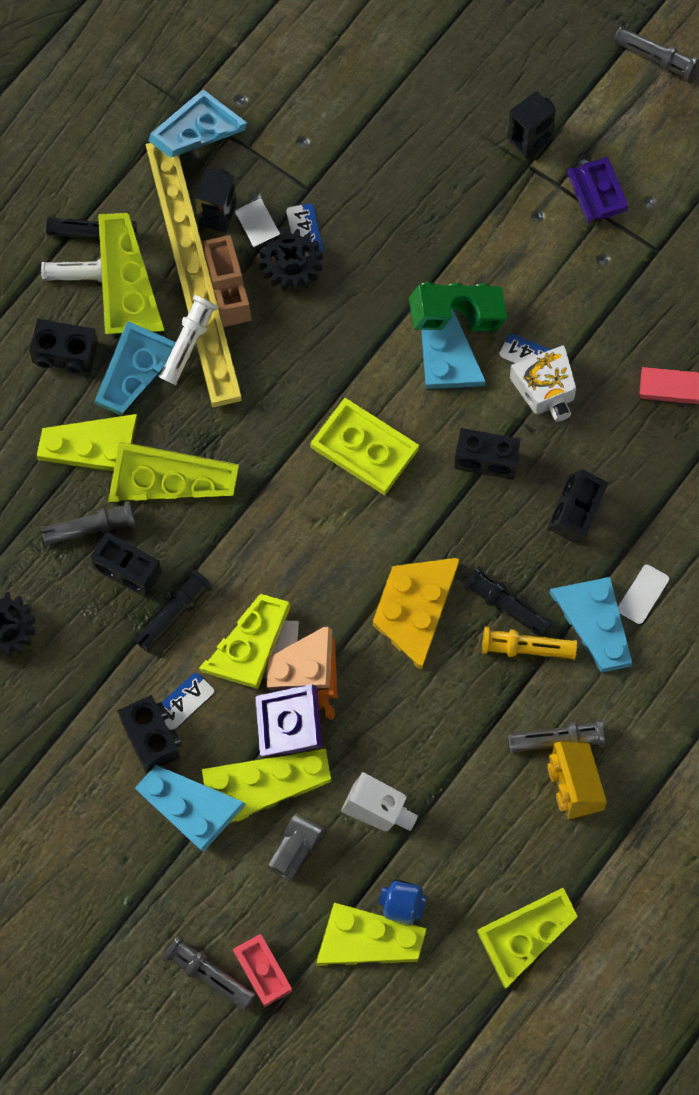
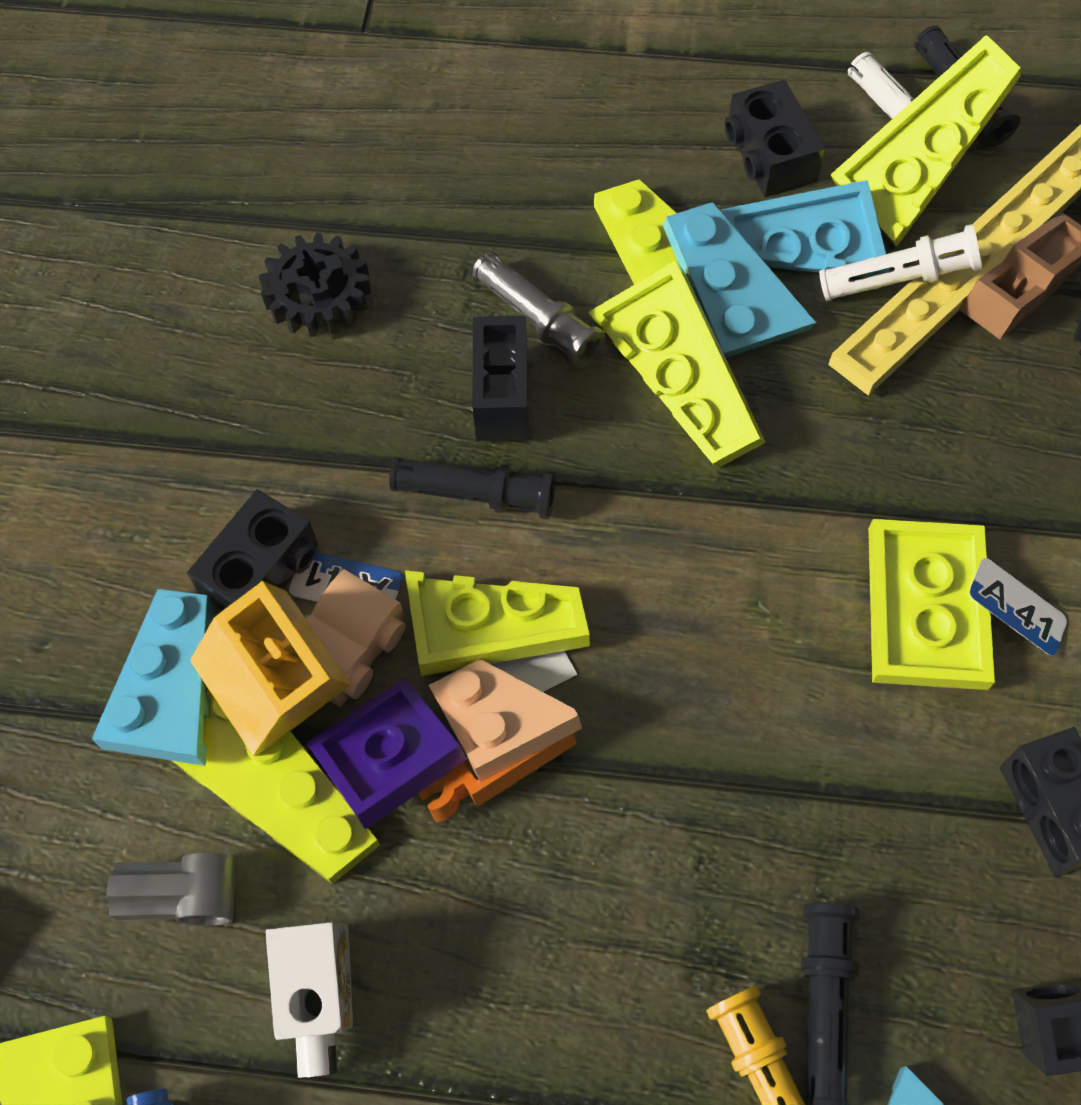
camera: 60 degrees right, 5 degrees down
yellow wing [373,558,460,669] -> none
none -> yellow slope [190,581,351,756]
none -> light nougat brick [306,569,406,708]
none -> medium azure wing [663,202,816,358]
none -> sticker [969,558,1067,655]

